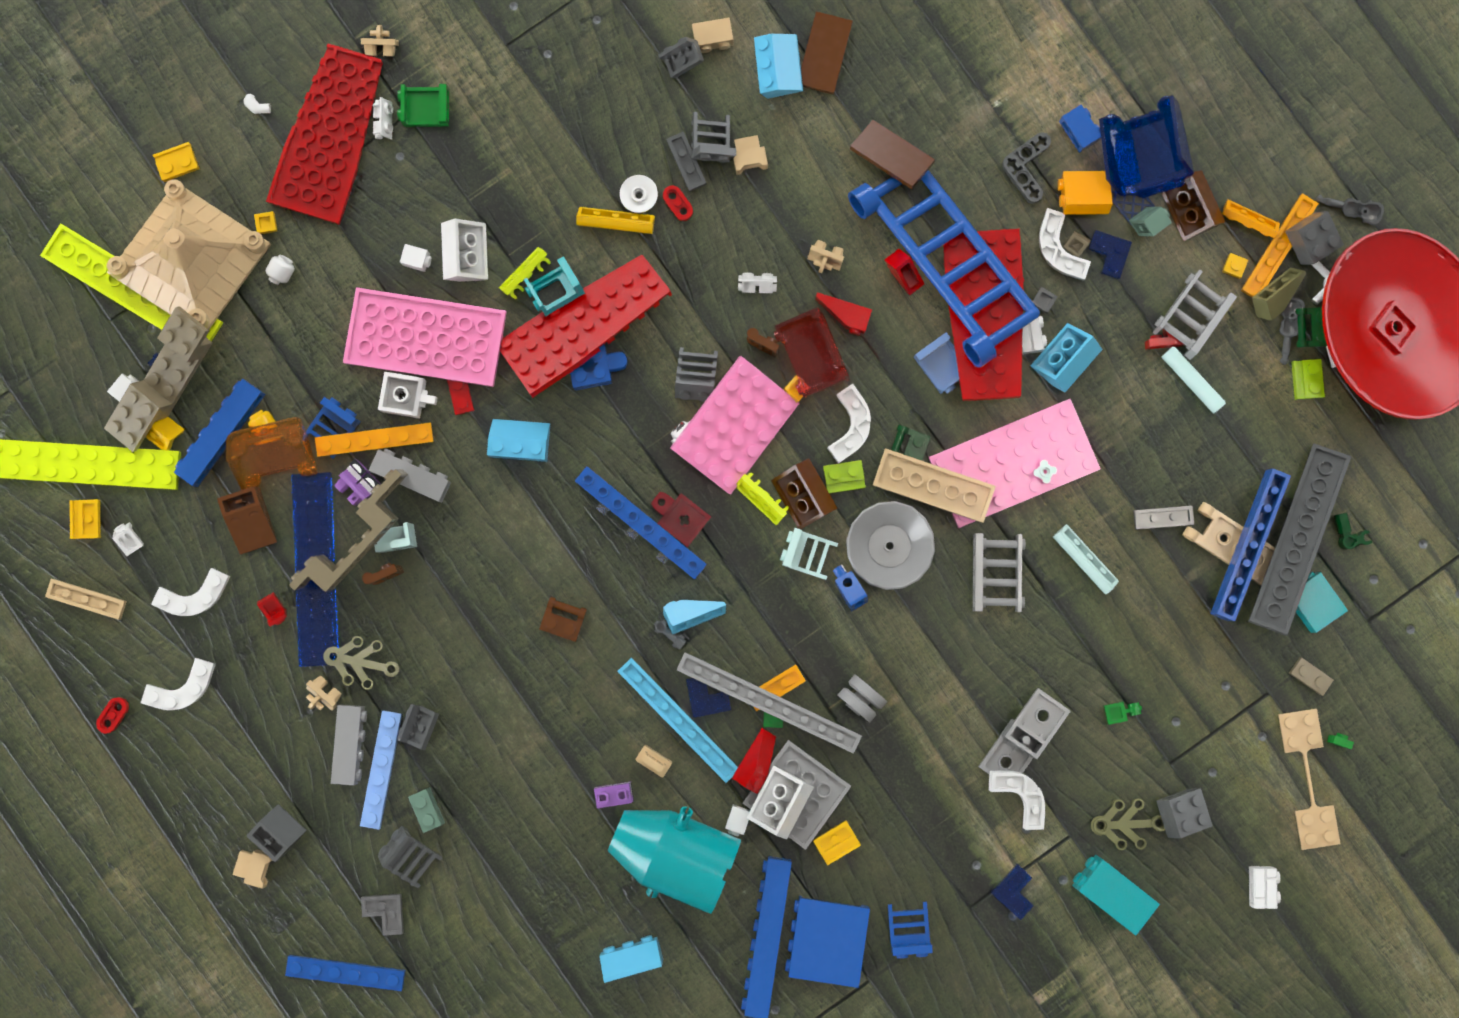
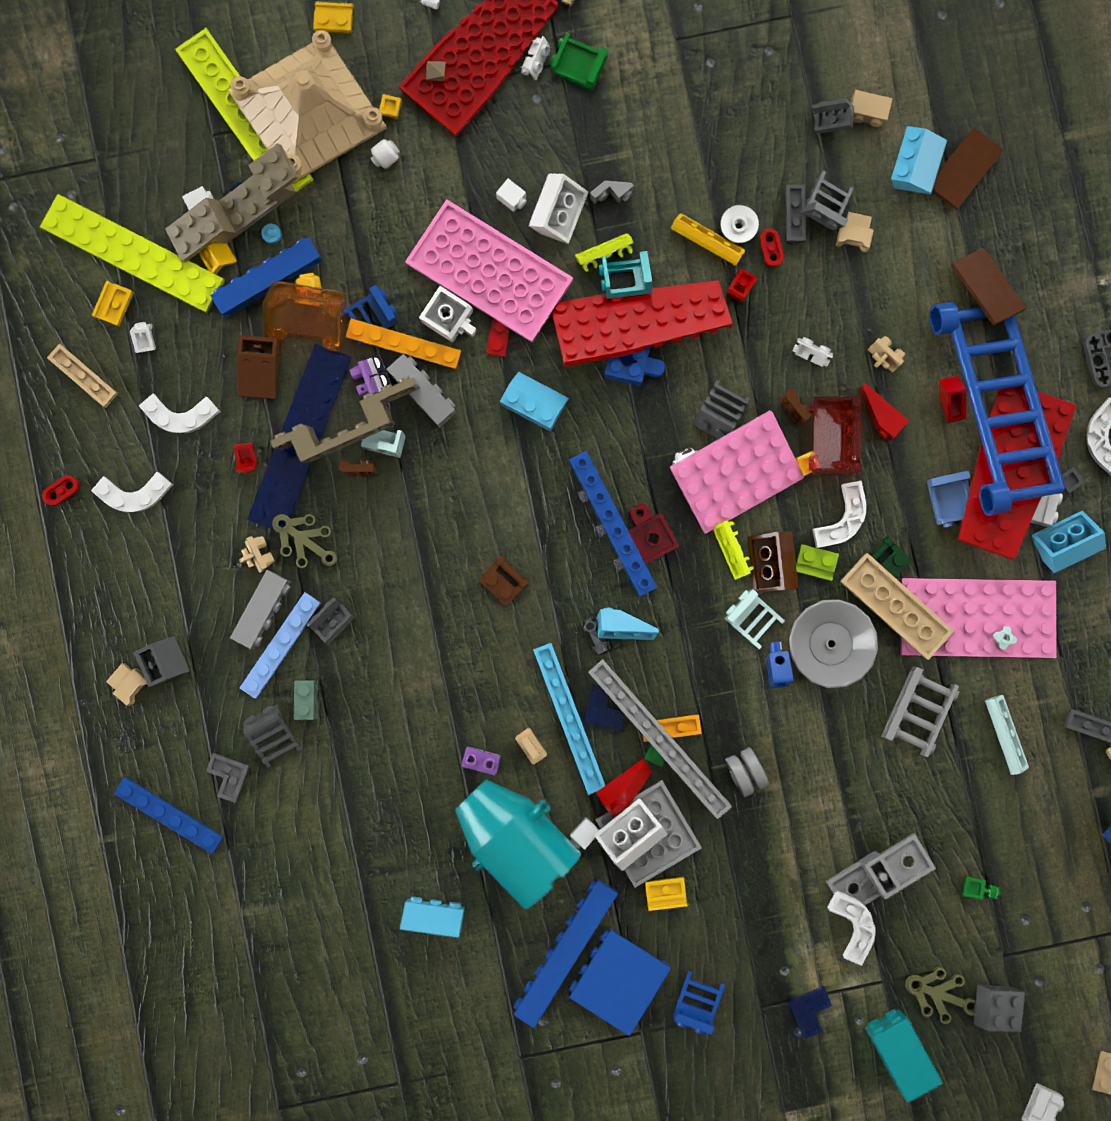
camera: 25 degrees right, 0 degrees up
none -> medium azure tile [262,224,282,244]
none -> dark tan slope [426,61,446,81]
none -> light grey slope [590,181,634,204]
none -> red slope [726,268,757,303]

